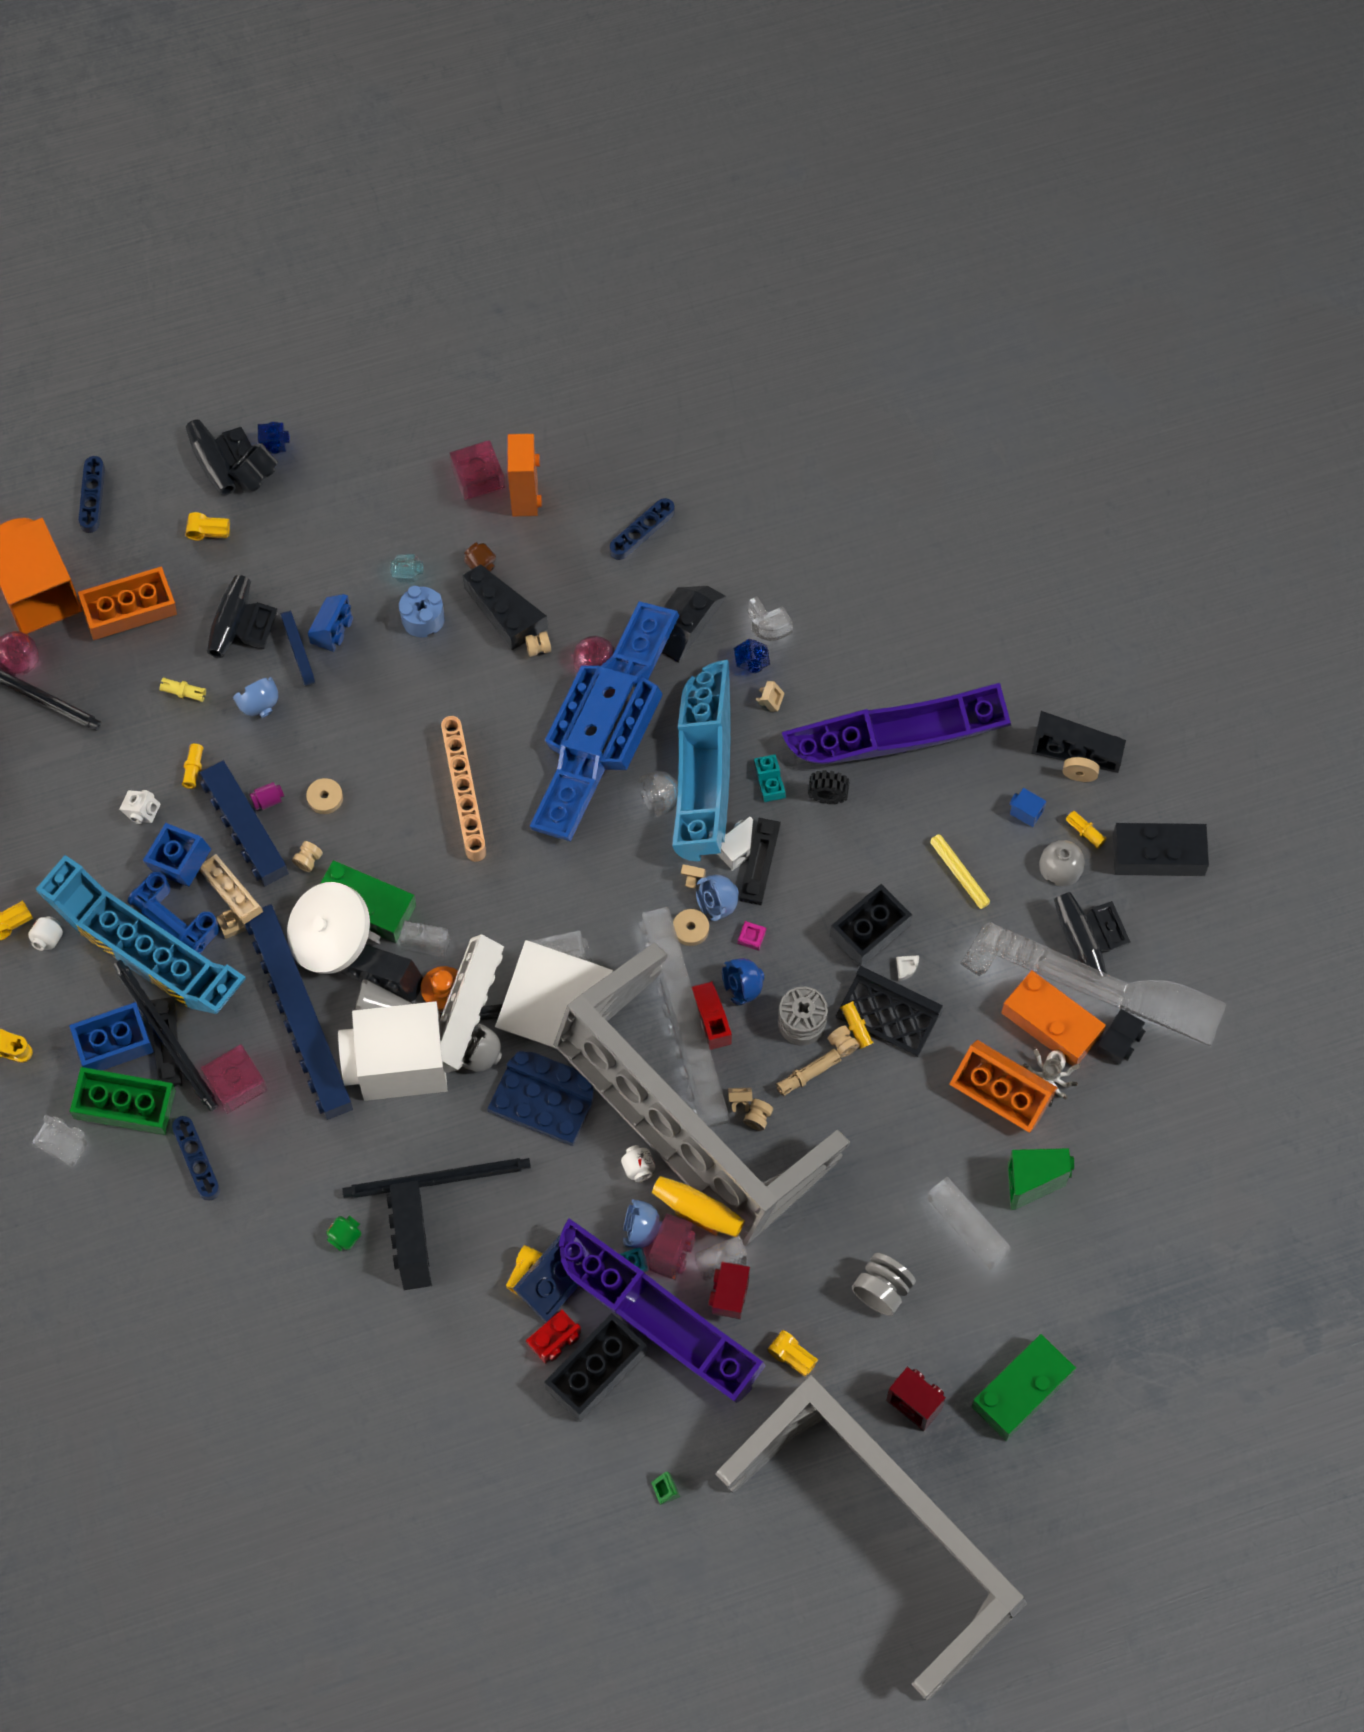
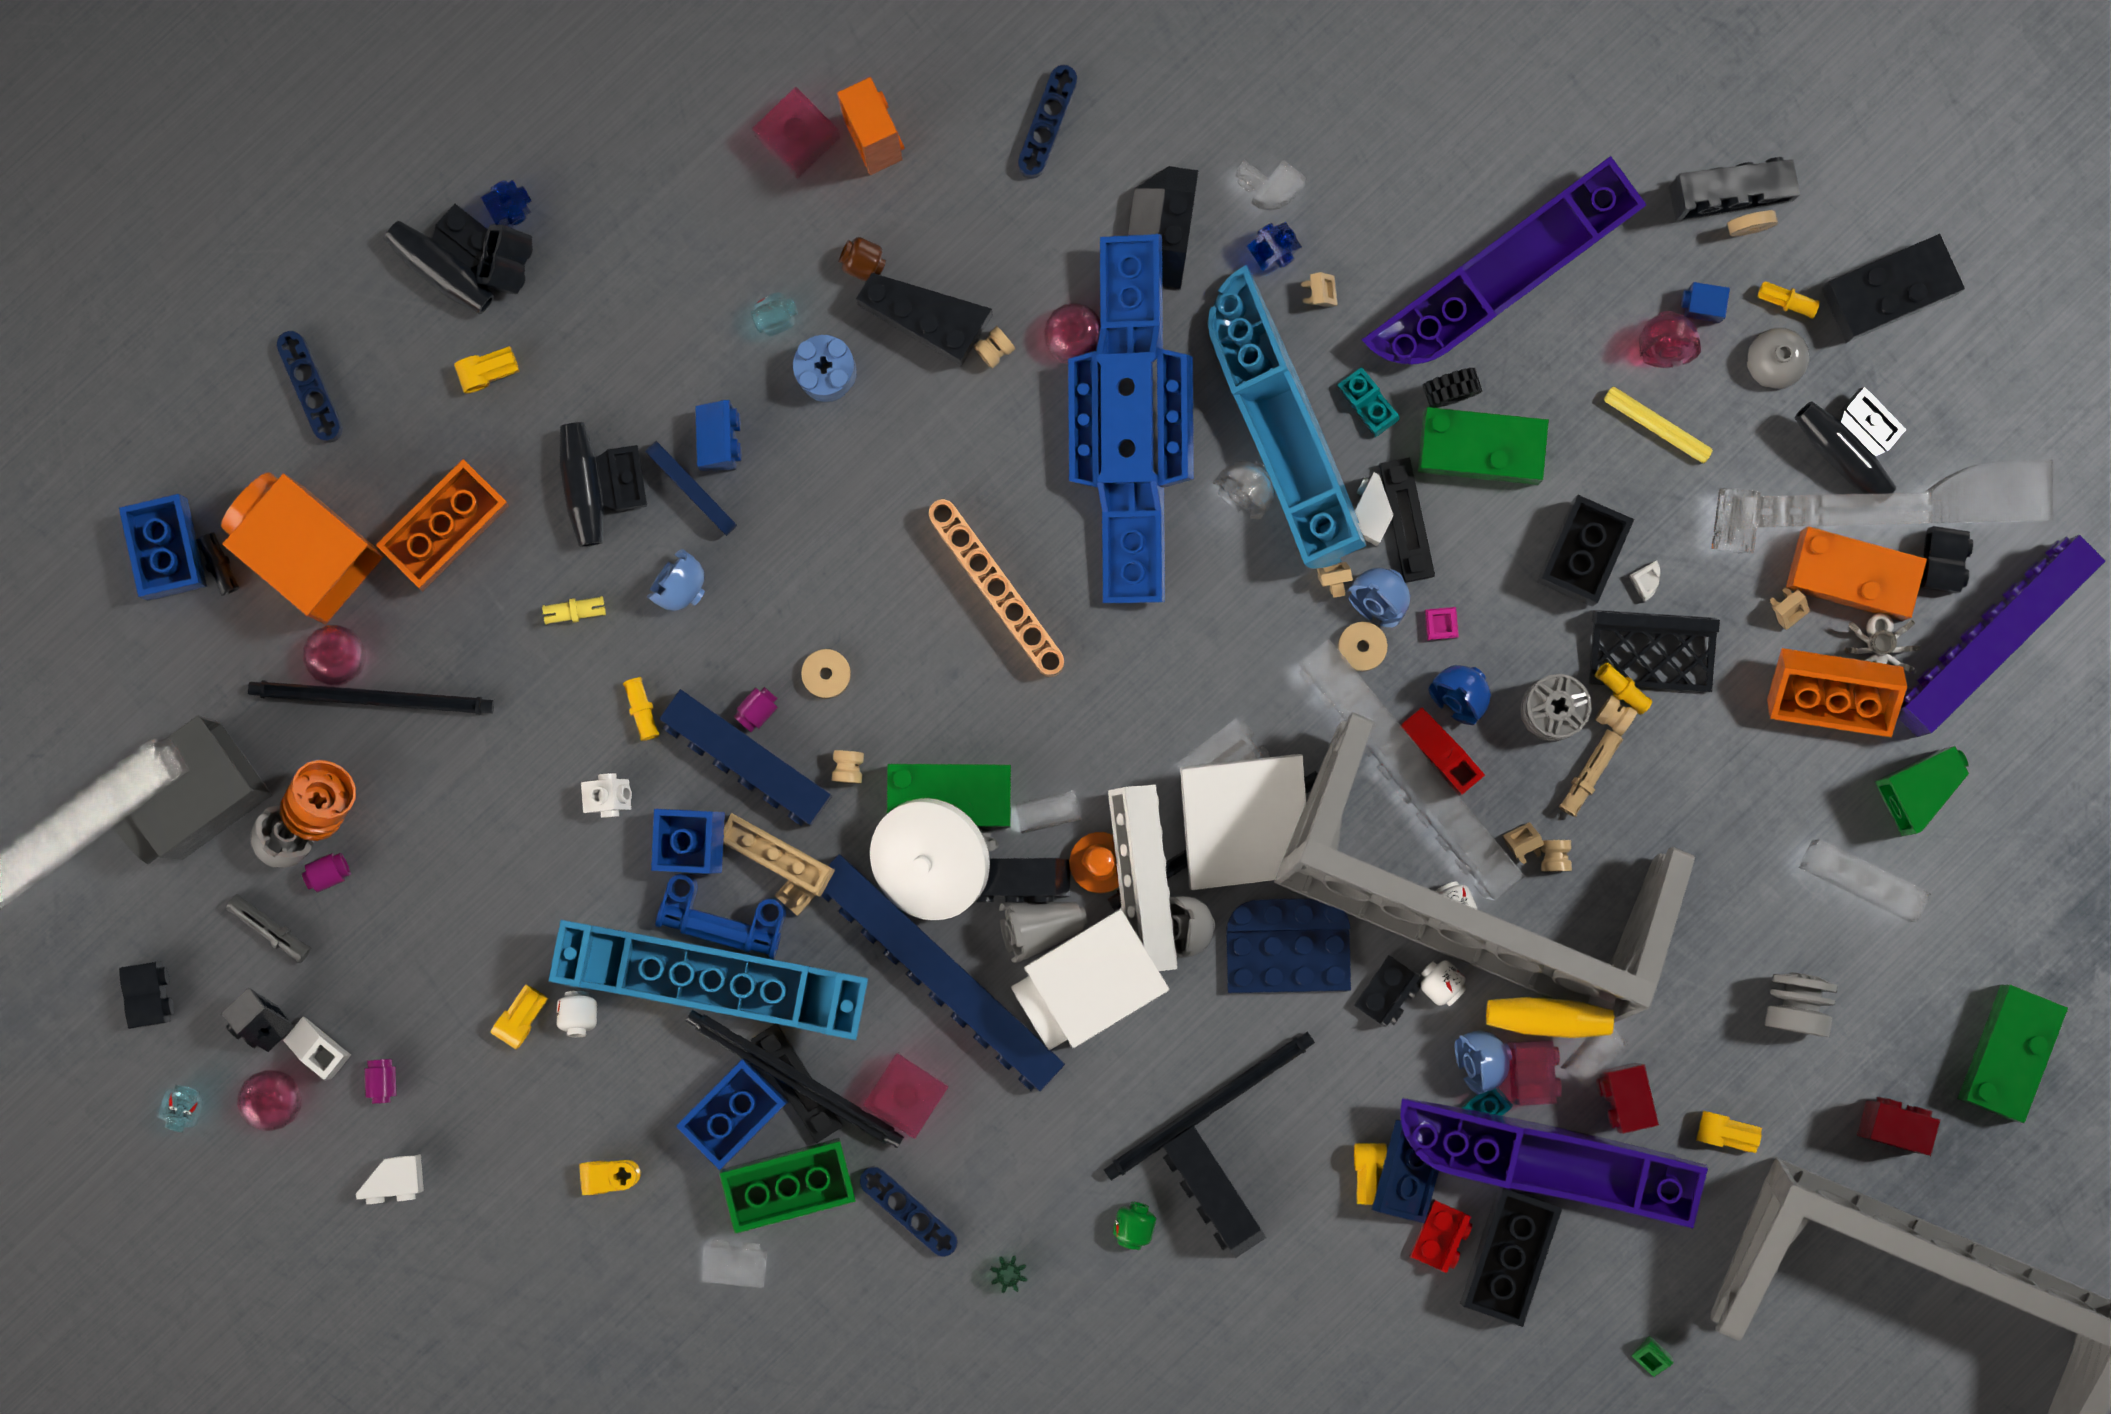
camera: 25 degrees left, 20 degrees up
none -> clear green gear [990,1255,1028,1293]
none -> black bracket [1353,955,1421,1027]
none -> green brick [1418,407,1549,485]
none -> clear pink cylinder [1639,311,1701,368]
none -> tan tile [1770,588,1810,630]
none -> dark purple brick [1898,535,2106,737]

